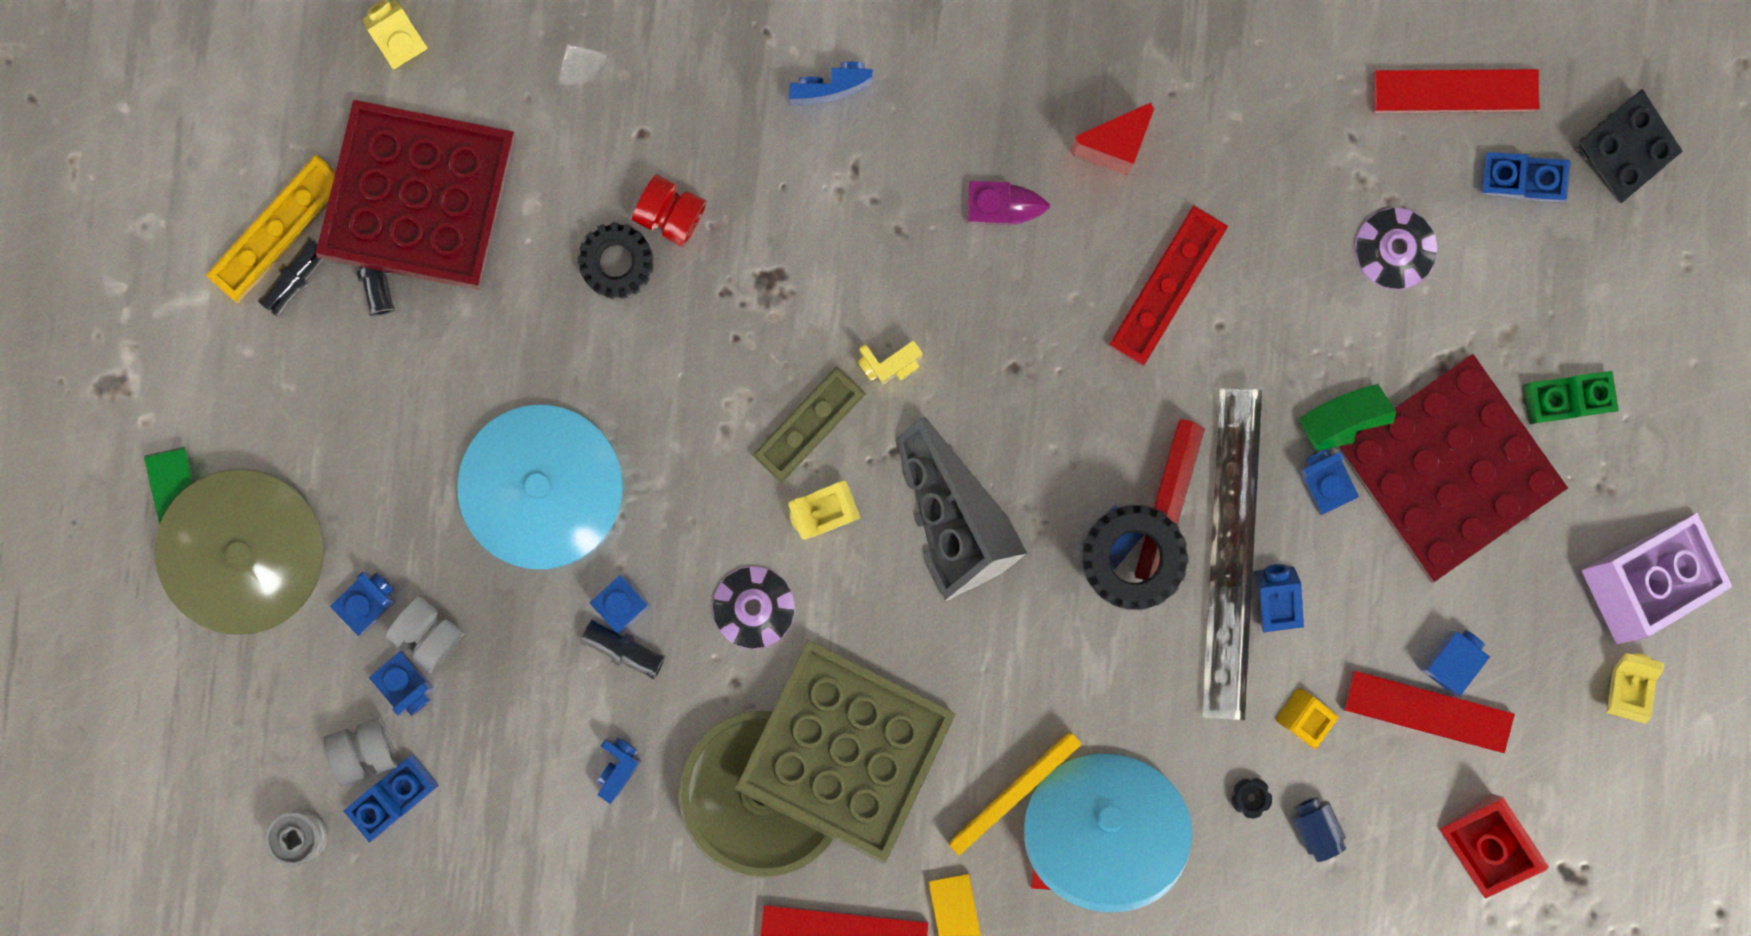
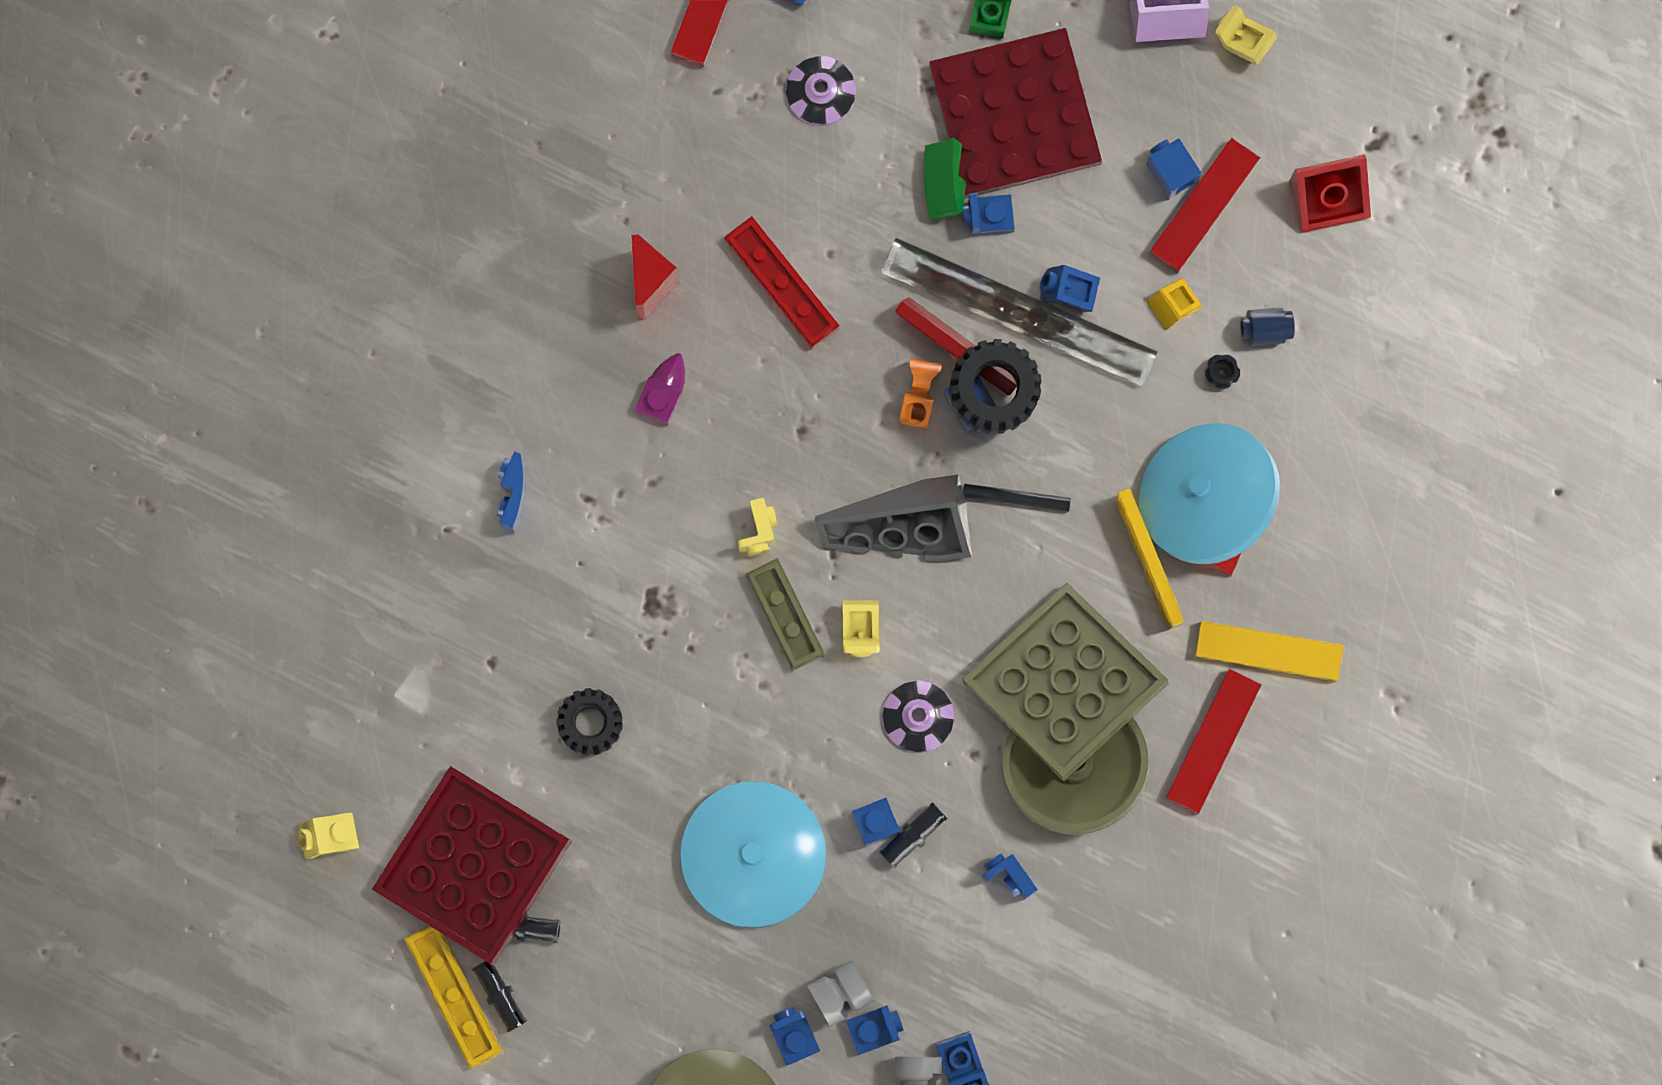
camera: 70 degrees left, 5 degrees down
red wheel [631,174,707,248] -> none
none -> orange leg [899,358,942,429]
none -> black bar [963,483,1071,512]

